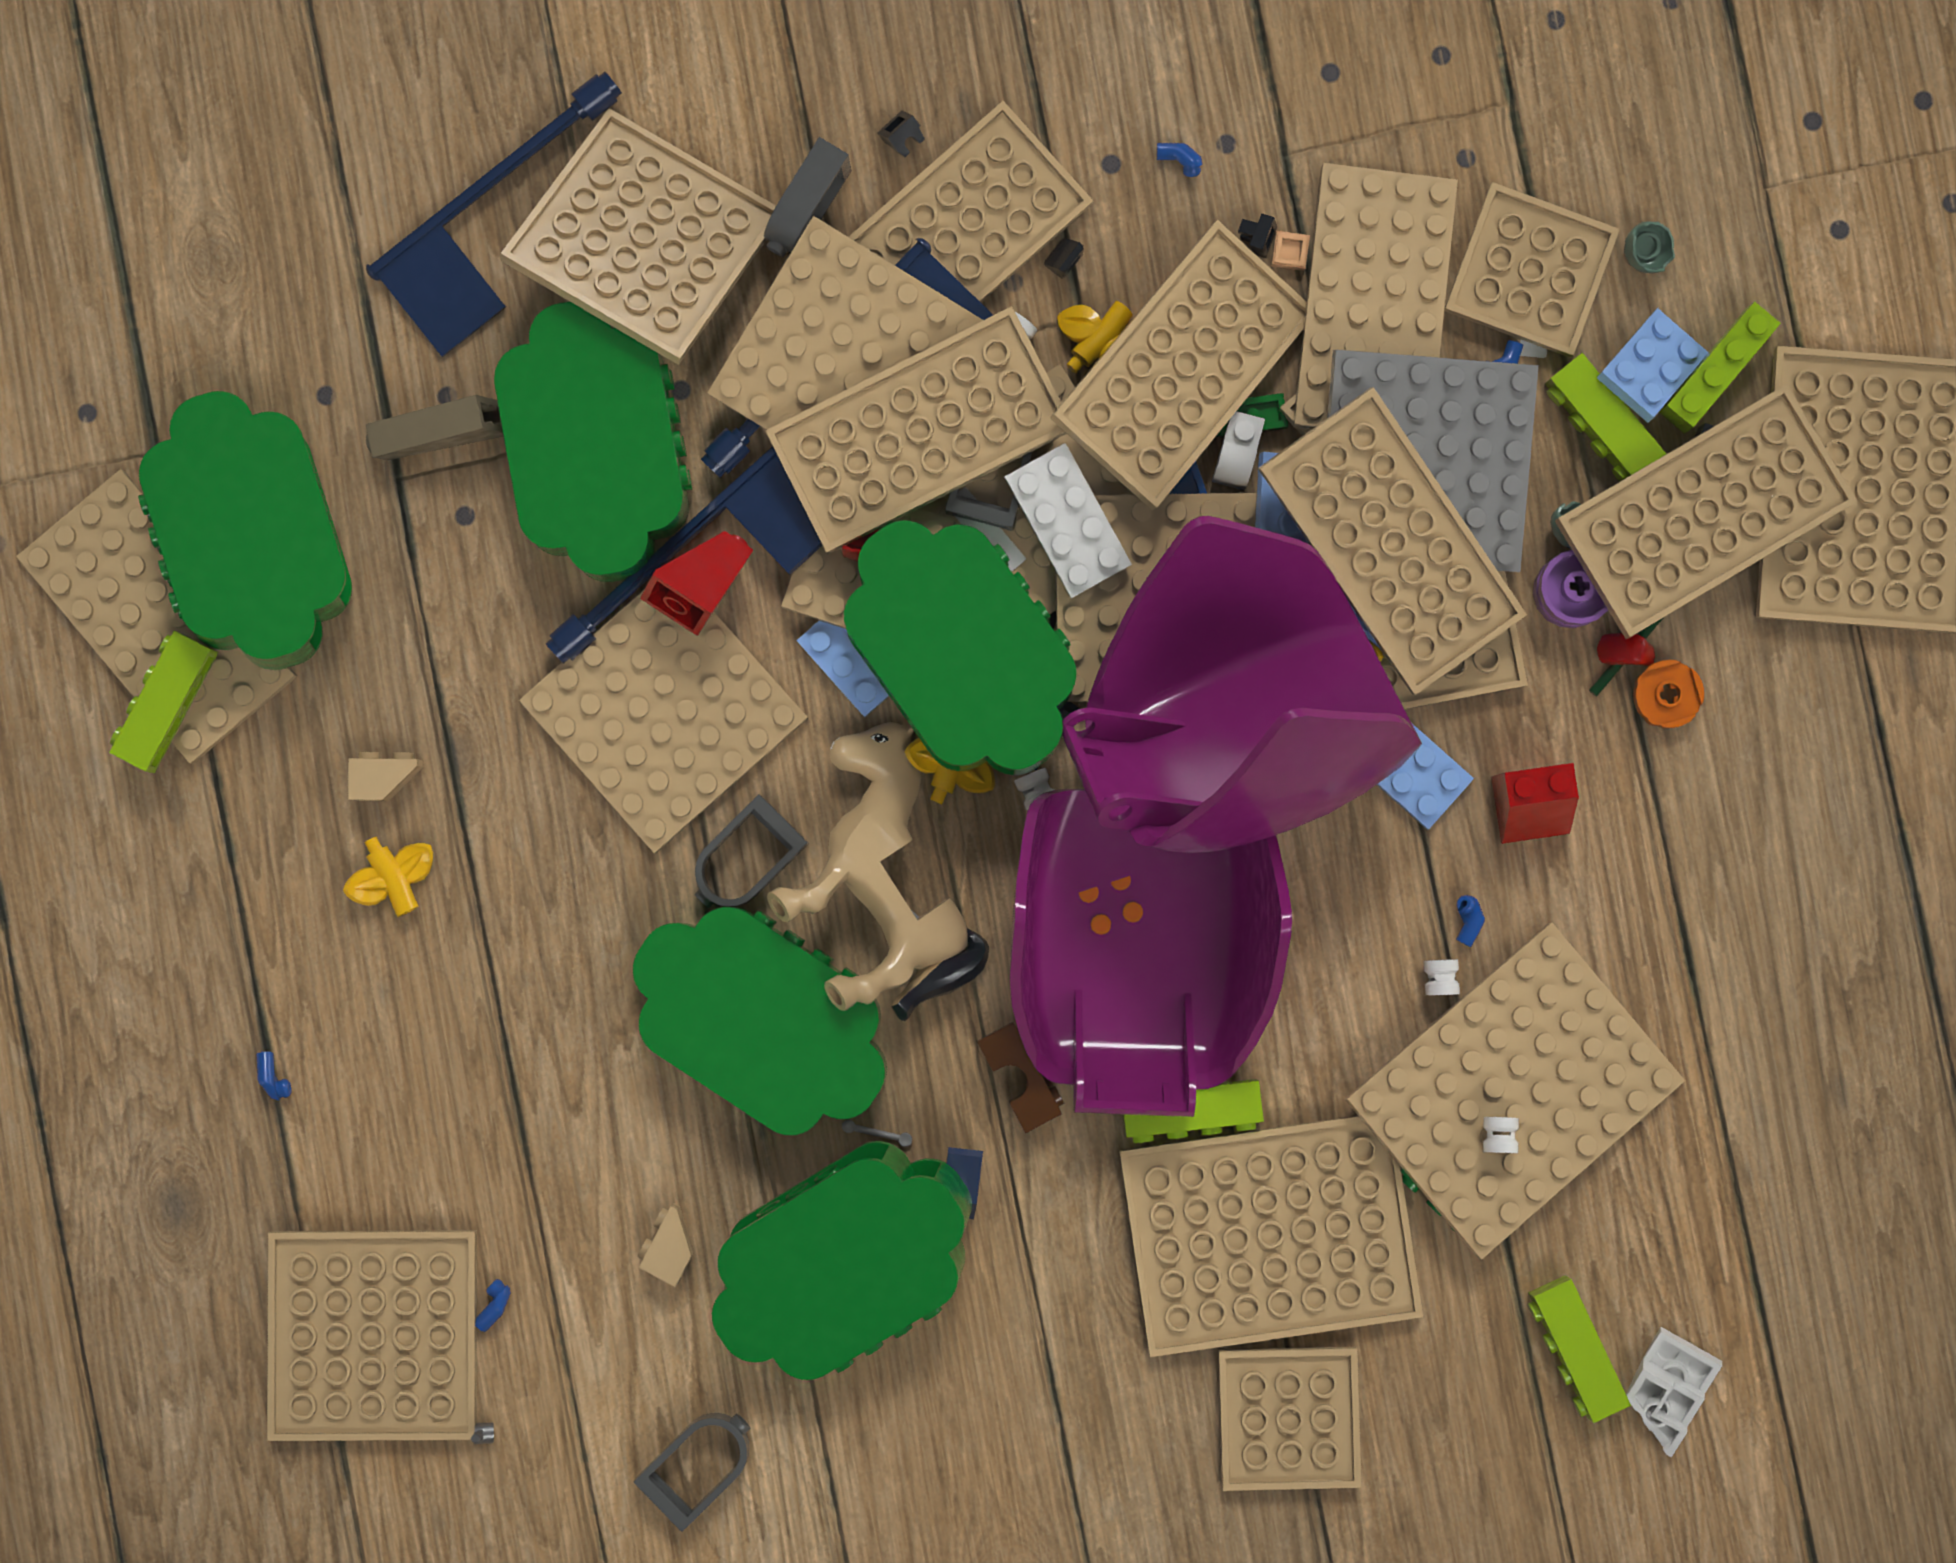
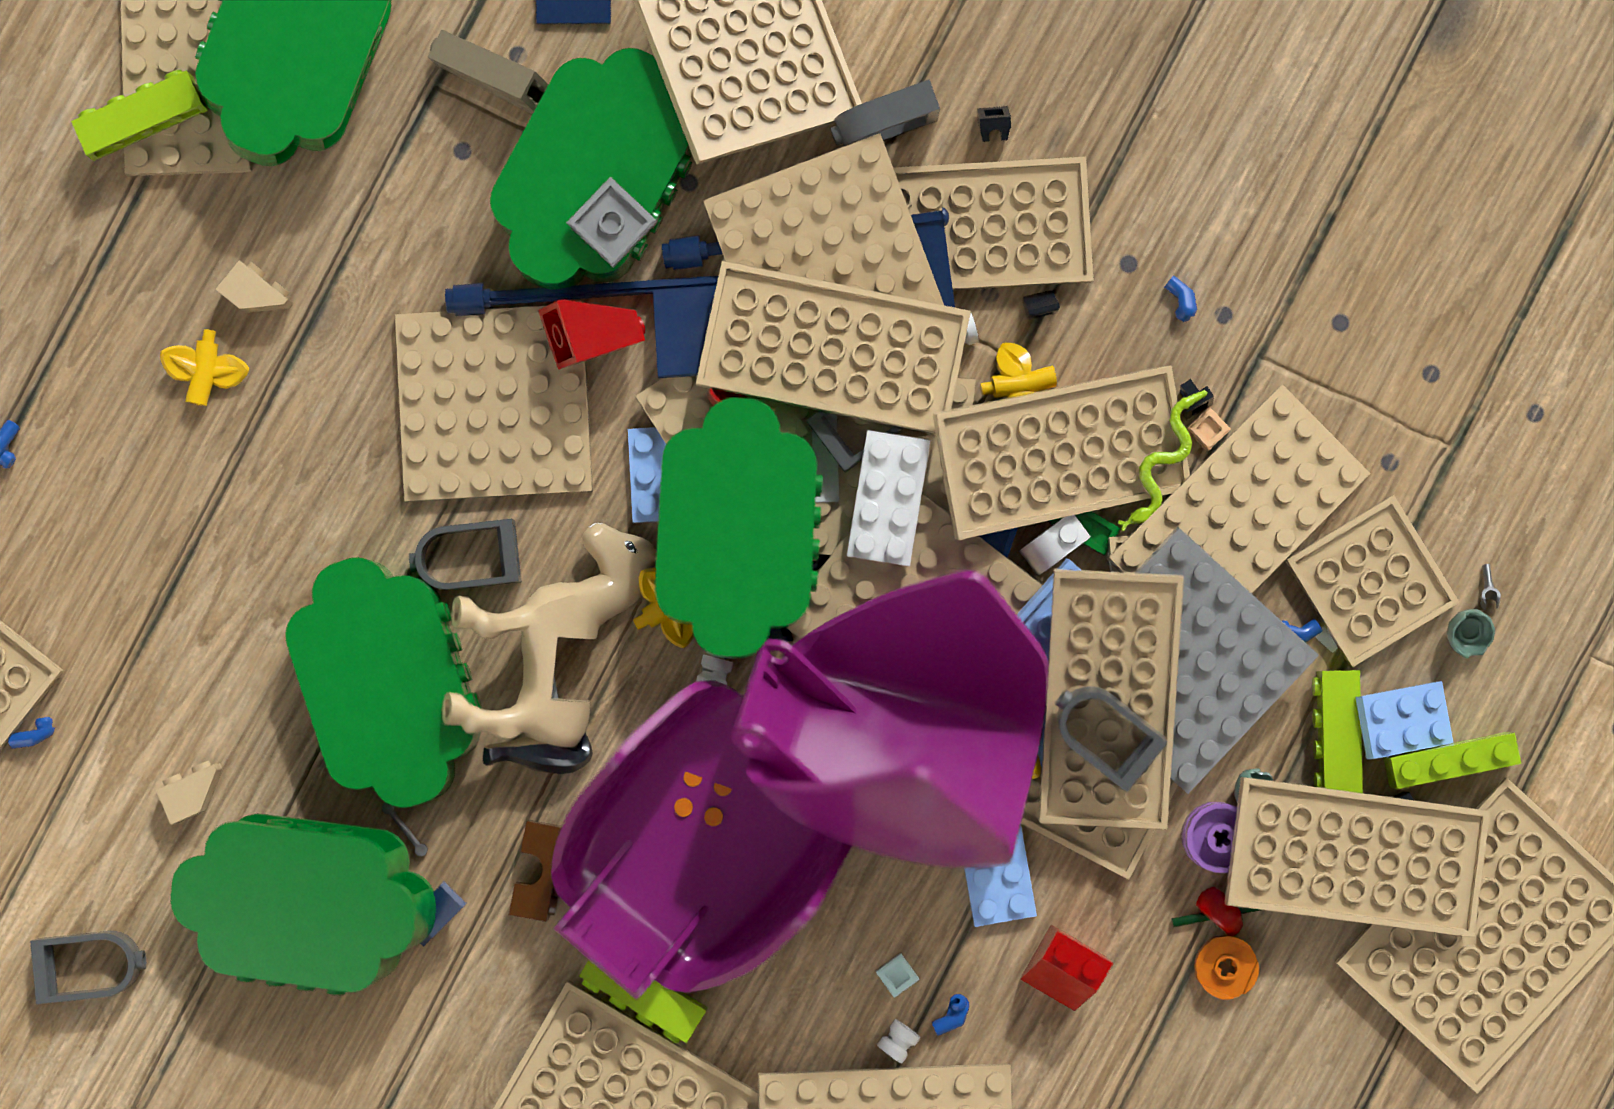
camera: 35 degrees right, 0 degrees up
none -> light grey plate [567,177,657,268]
none -> light aqua tile [876,953,920,998]
none -> dark grey window [1055,686,1168,792]
none -> lime animal [1118,390,1207,531]
none -> flat silver hand [1480,564,1501,610]

